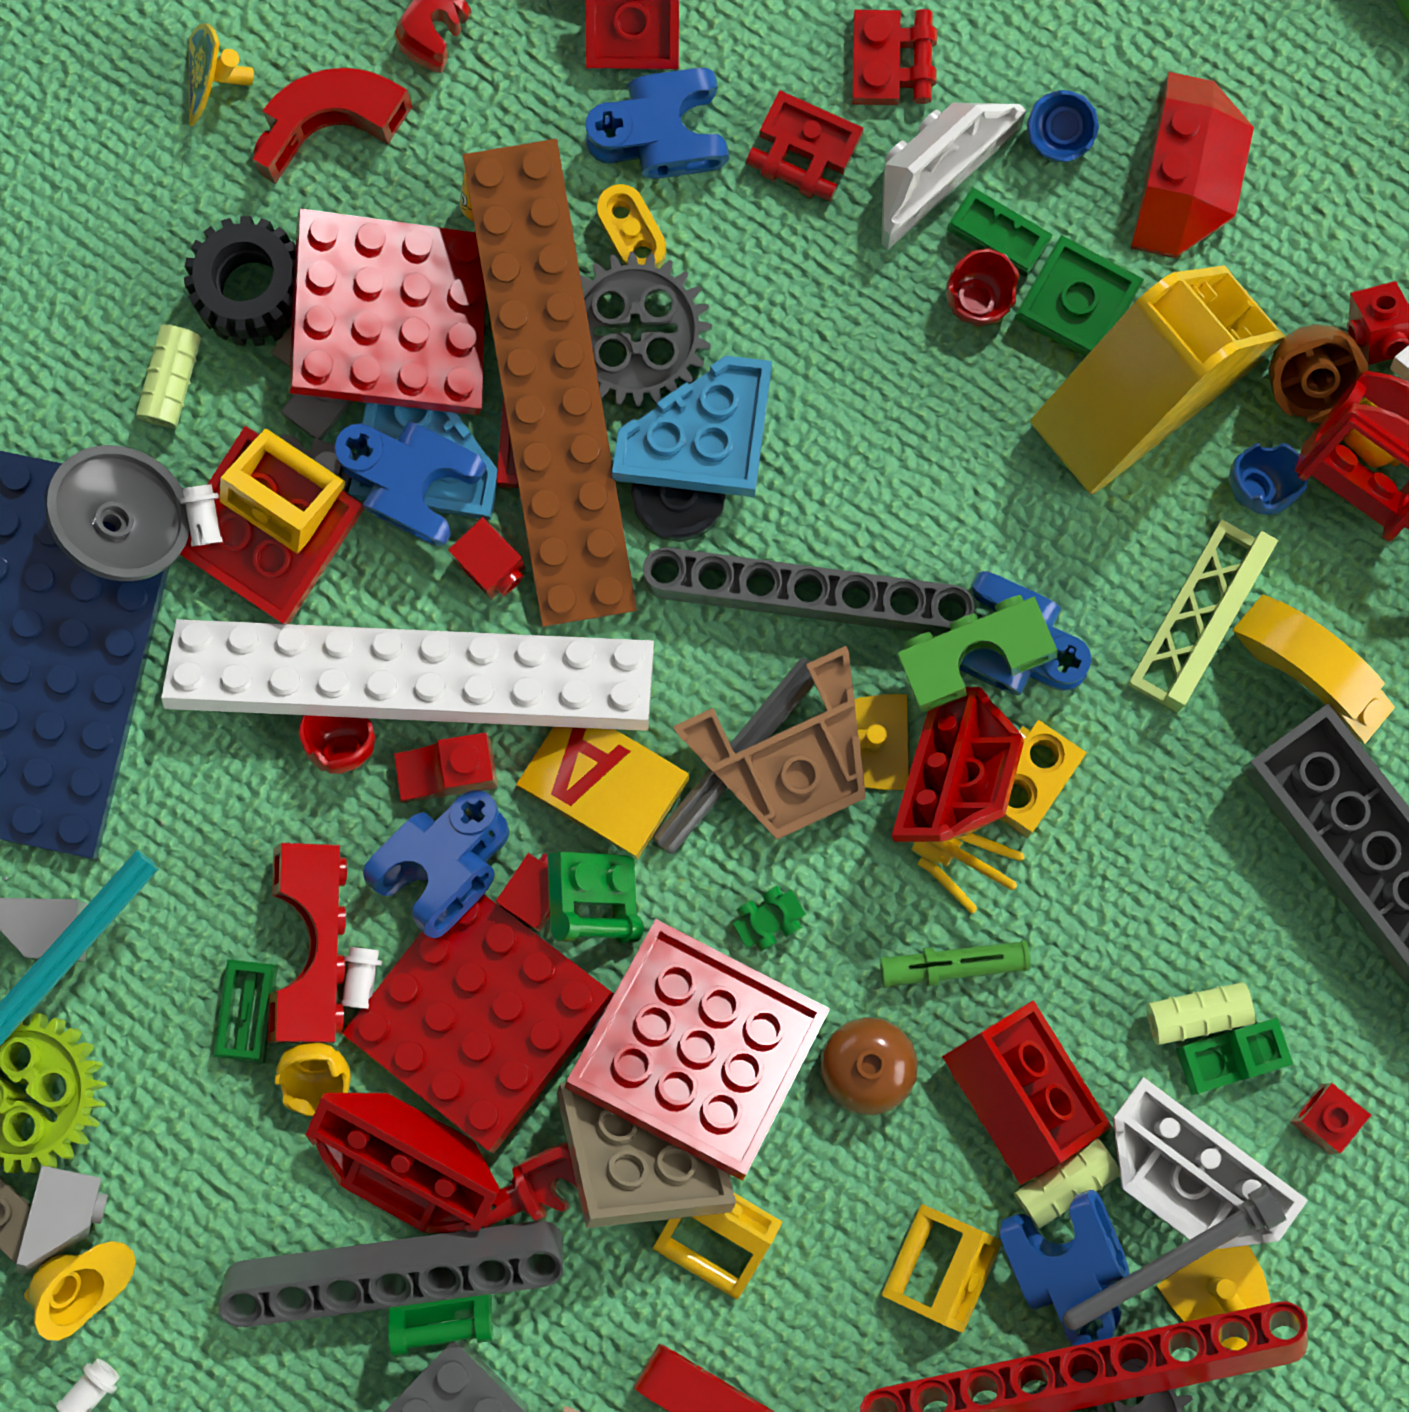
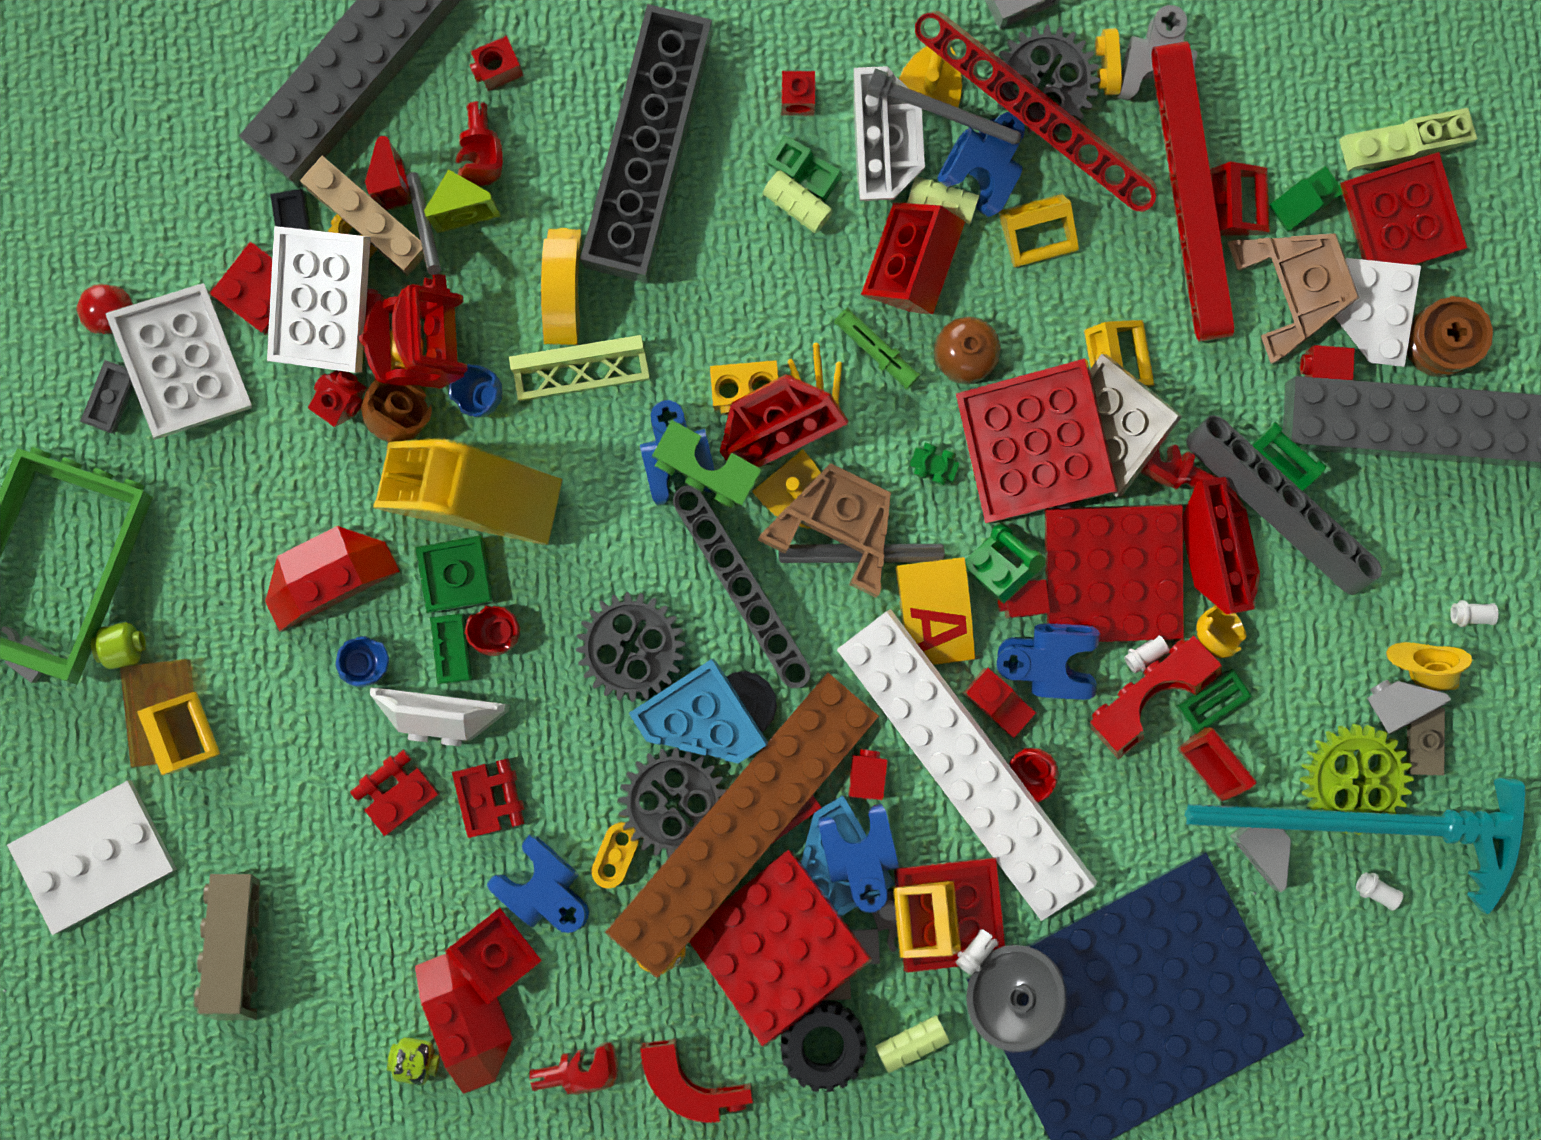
camera: 130 degrees left, 5 degrees up
none -> dark grey gear [575,592,686,702]
none -> red tile [1177,728,1257,802]

